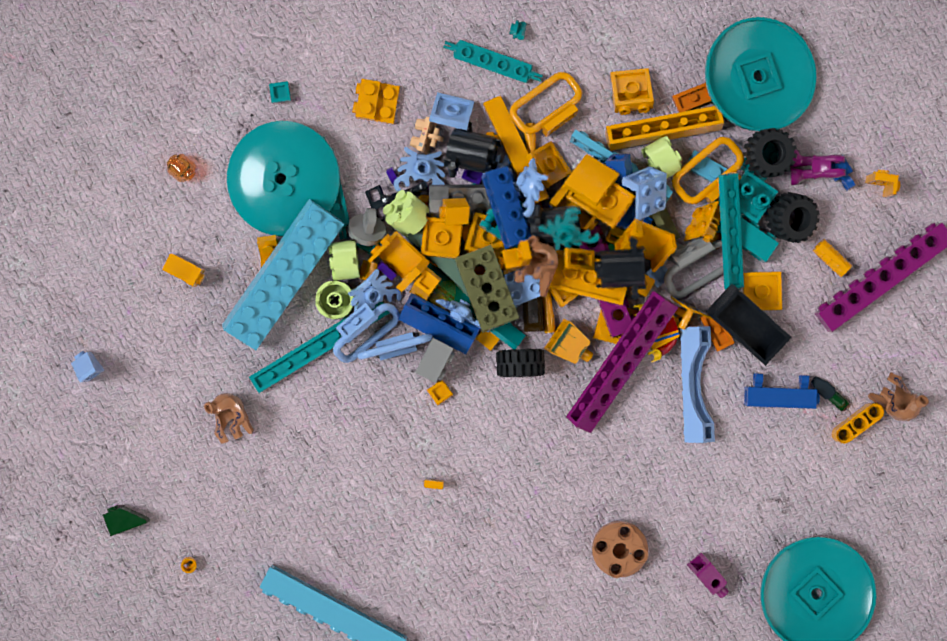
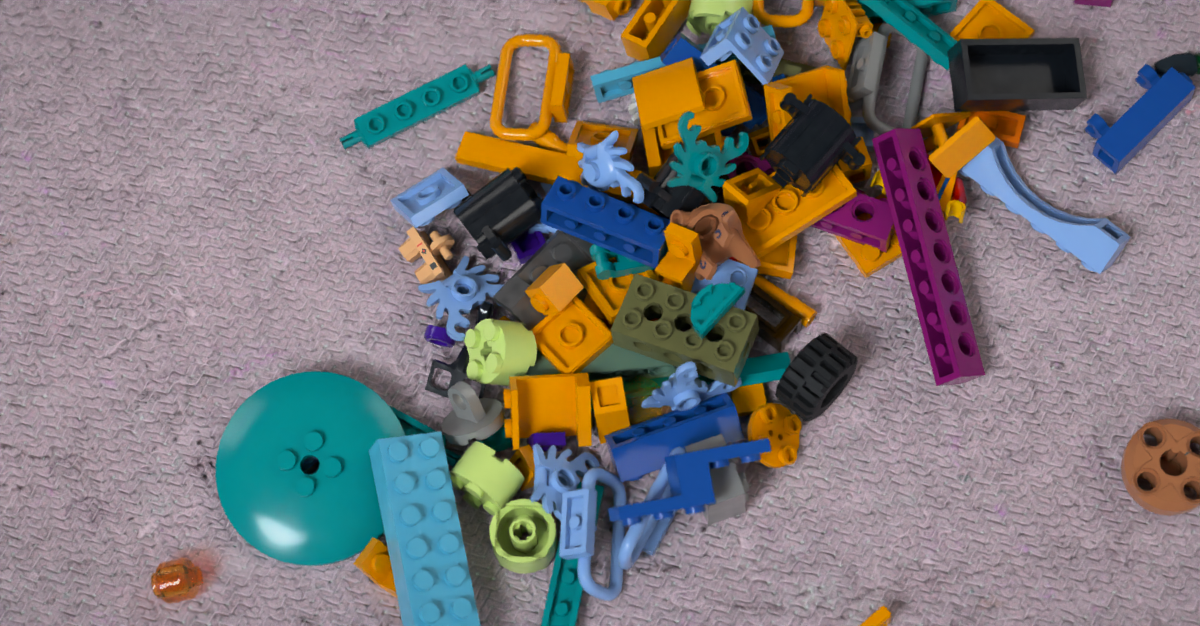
camera: 40 degrees left, 20 degrees down
teal plate [269,81,291,104] -> none
light orange plate [352,79,400,125] -> none
light orange tile [427,379,453,405] -> none
teal plate [510,20,527,40] -> none
light orange torso [544,319,593,364] -> none
none -> blue bracket [608,438,771,526]
none -> teal tile [690,282,745,339]
none -> light orange plate [748,402,802,468]
none -> light orange slope [928,116,996,178]

